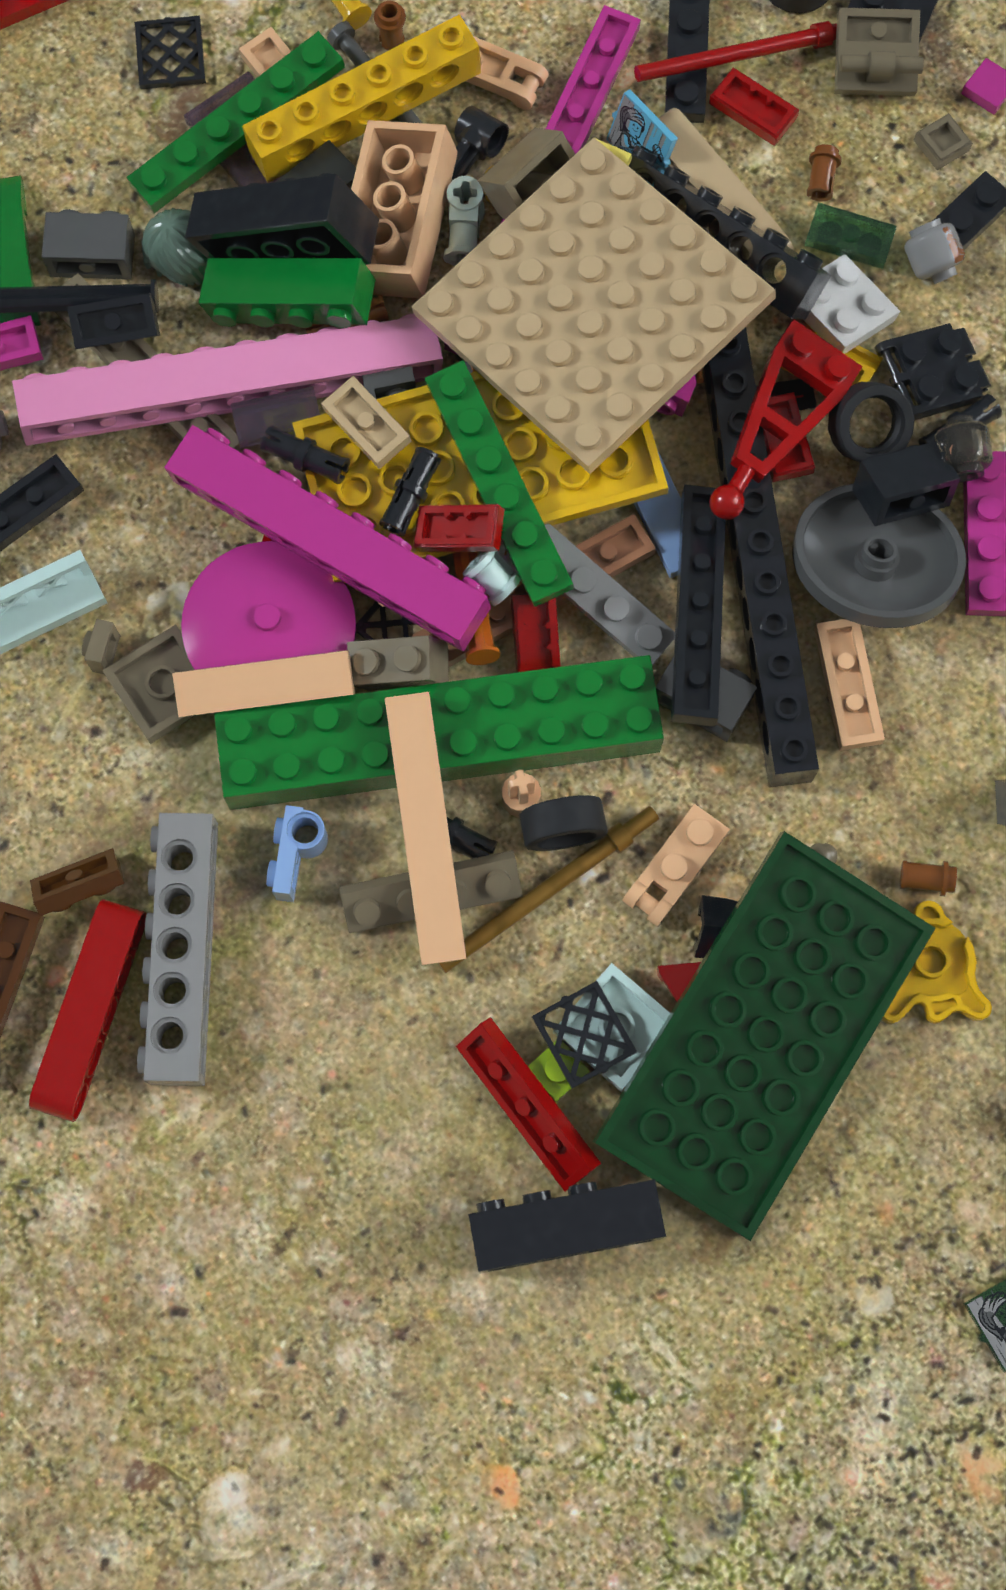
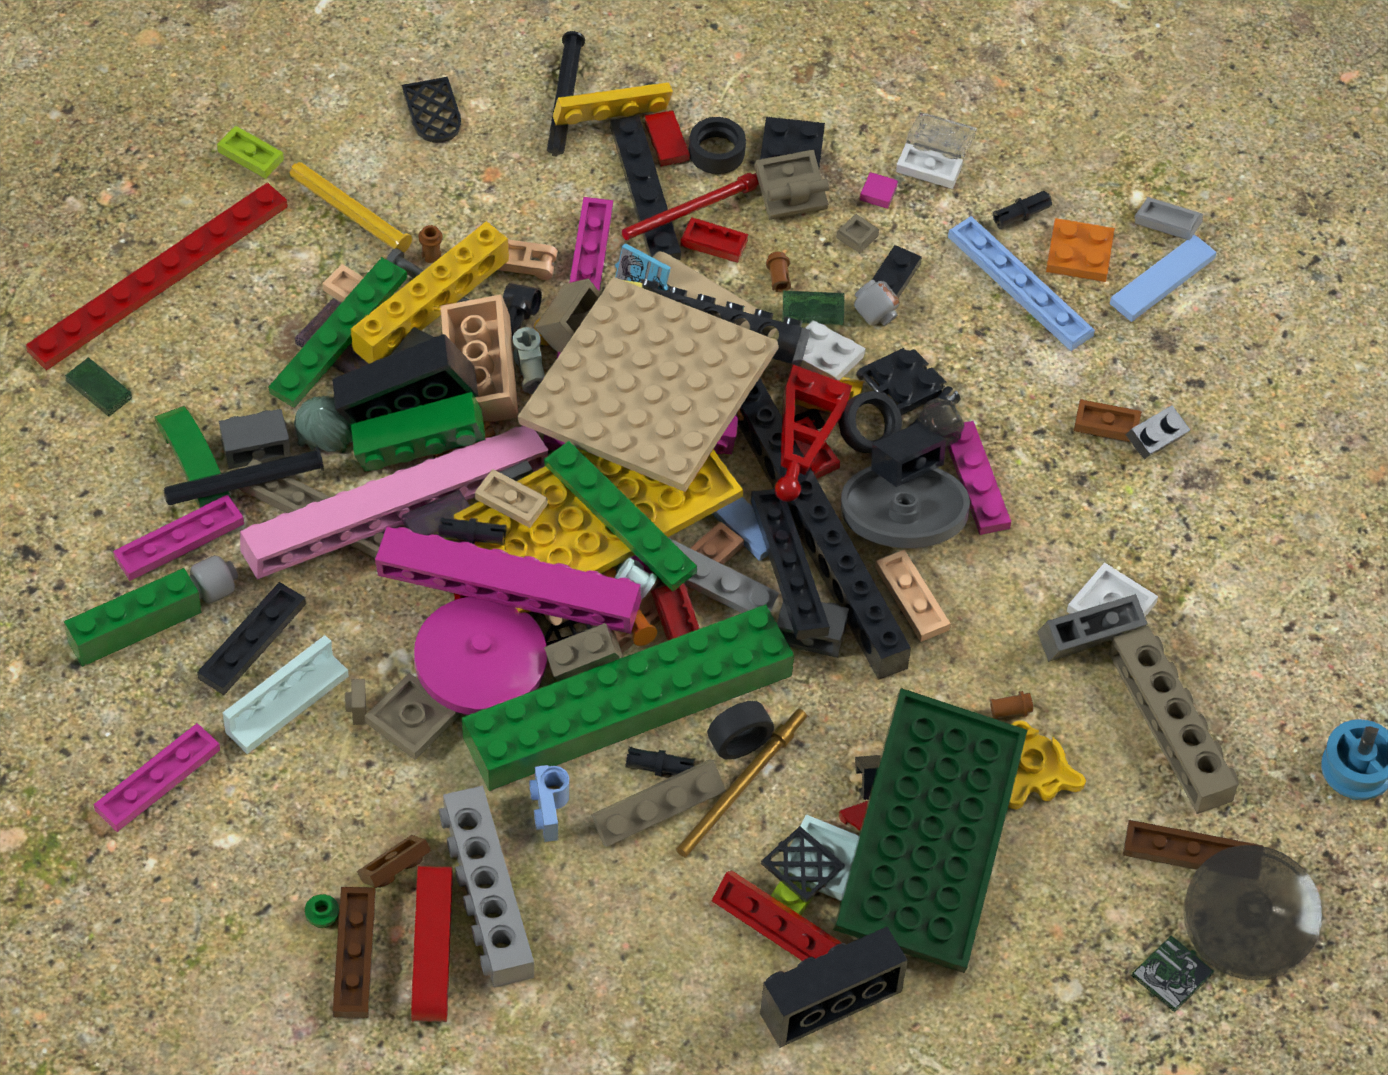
camera: 20 degrees left, 20 degrees down
black plate [67,293,160,349] -> none
black window [134,15,206,90] -> none
light nougat tile [172,650,355,717] -> none
black pin [379,447,441,536] -> none
light nougat tile [385,692,467,965] -> none
red plate [414,504,505,552] -> none
light nougat piece [502,770,541,817] -> none
light nougat plate [622,804,730,927] -> none

